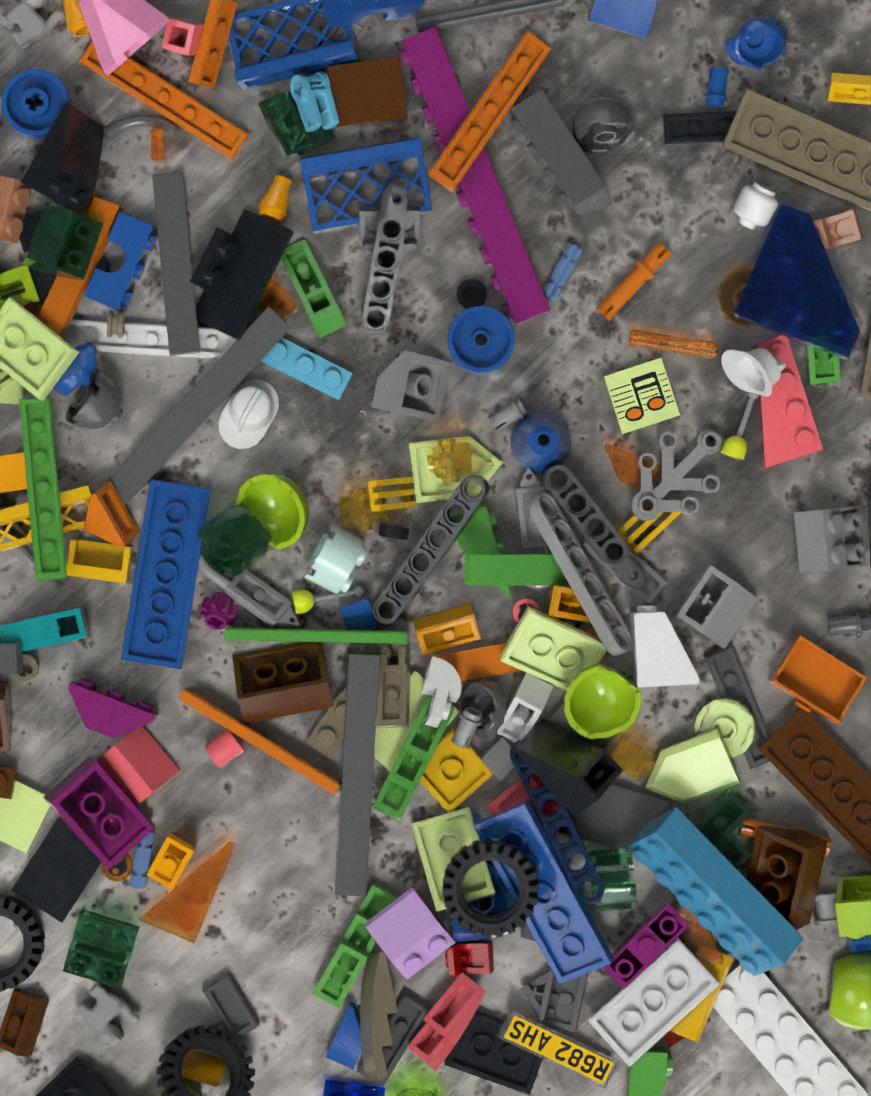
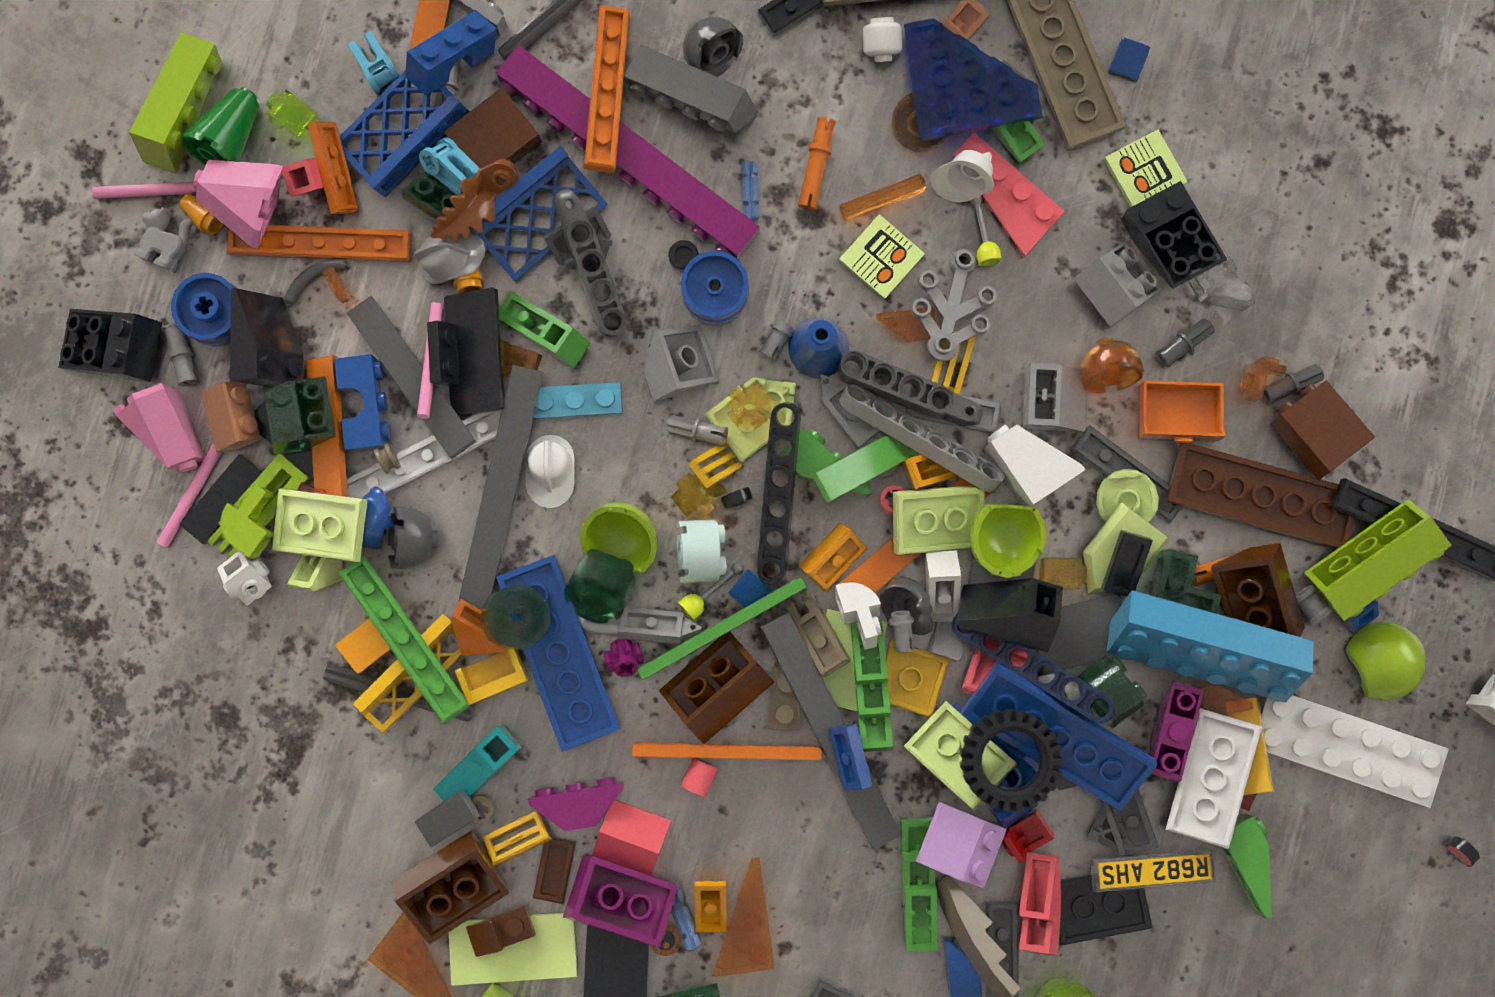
camera: 30 degrees left, 5 degrees down
none -> light grey piece [414,233,486,284]
none -> bright pink bar [417,302,443,419]
none -> dark orange plant [430,159,518,242]
none -> clear green brick [481,585,550,649]
none -> yellow tile [482,810,552,867]
none -> reddish brown tile [533,836,577,904]
none -> light grey axle [667,415,728,446]
none -> blue plate [829,724,872,790]
none -> clear orange cylinder [1081,337,1144,393]
none -> black tile [1101,530,1153,597]

